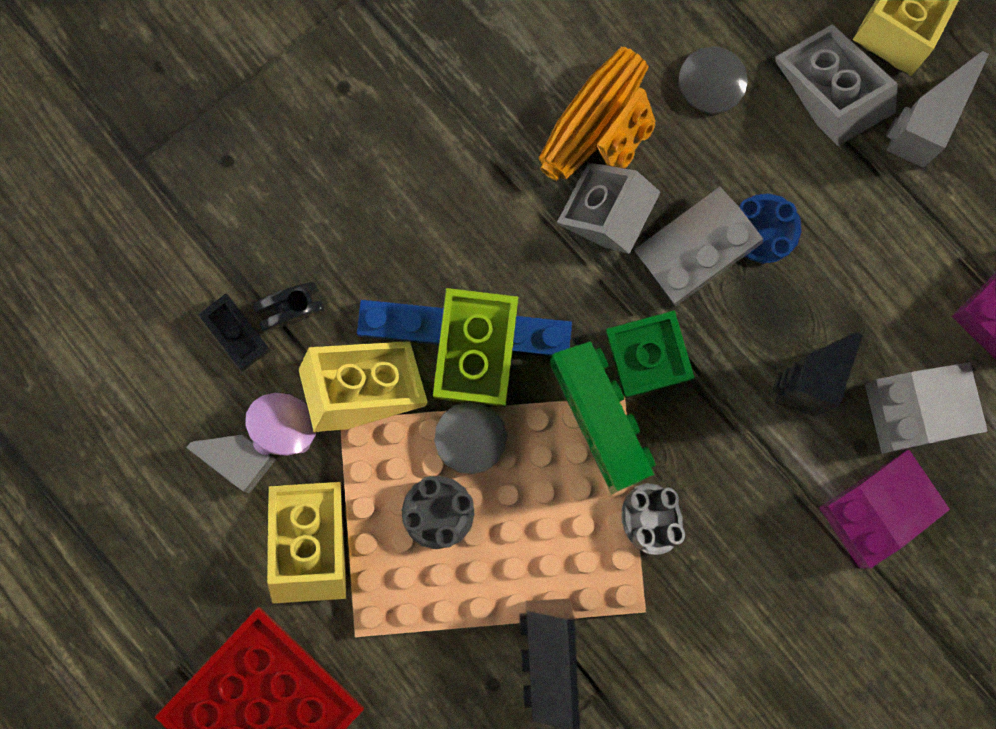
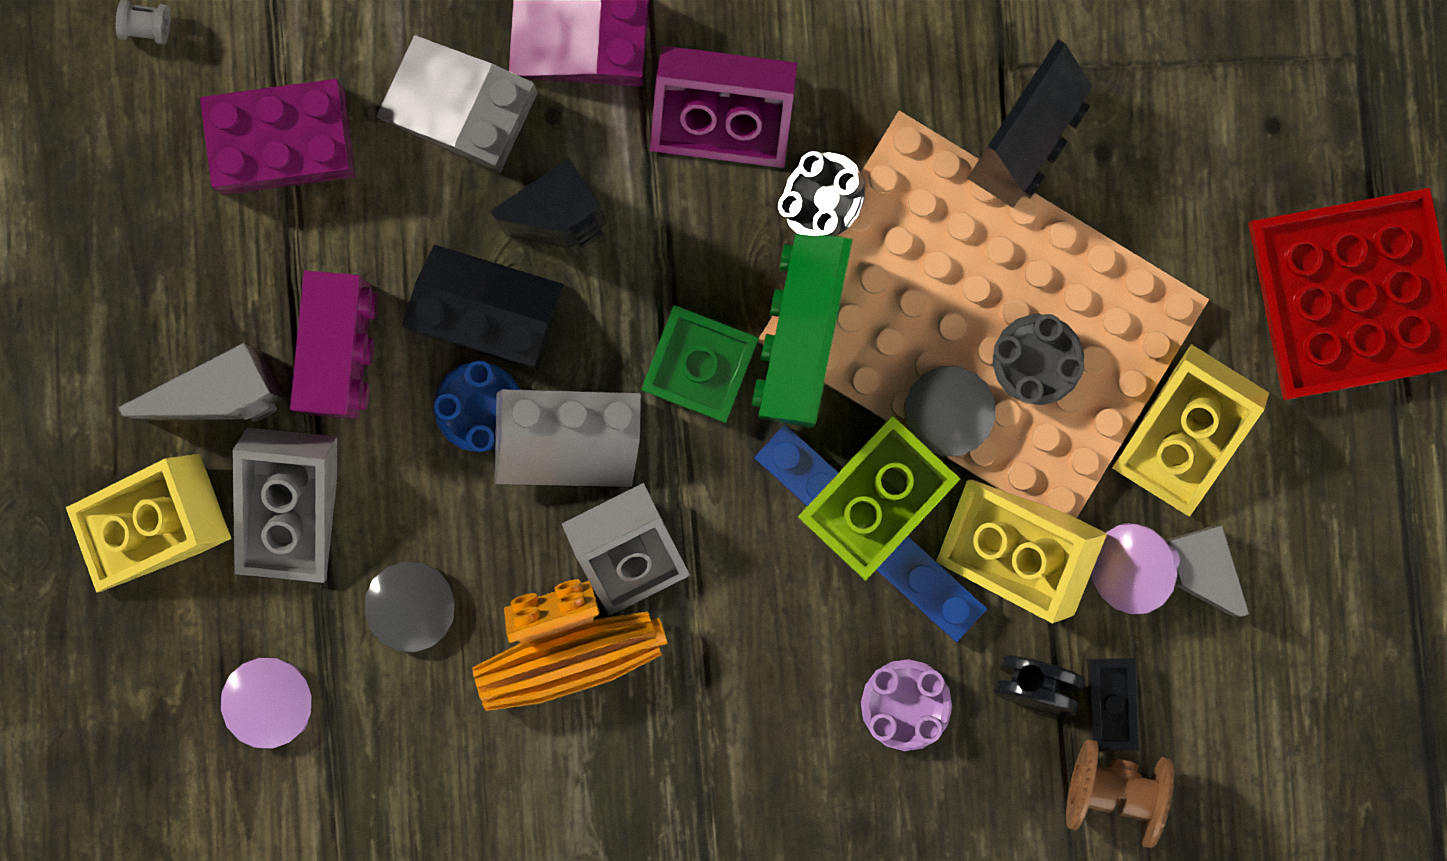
camera: 150 degrees left, 5 degrees up
none -> magenta brick [290,270,378,420]
none -> black slope [401,244,564,371]
none -> magenta slope [650,46,798,168]
none -> lavender dish [861,659,952,751]
none -> medium nougat hose [1066,740,1174,848]

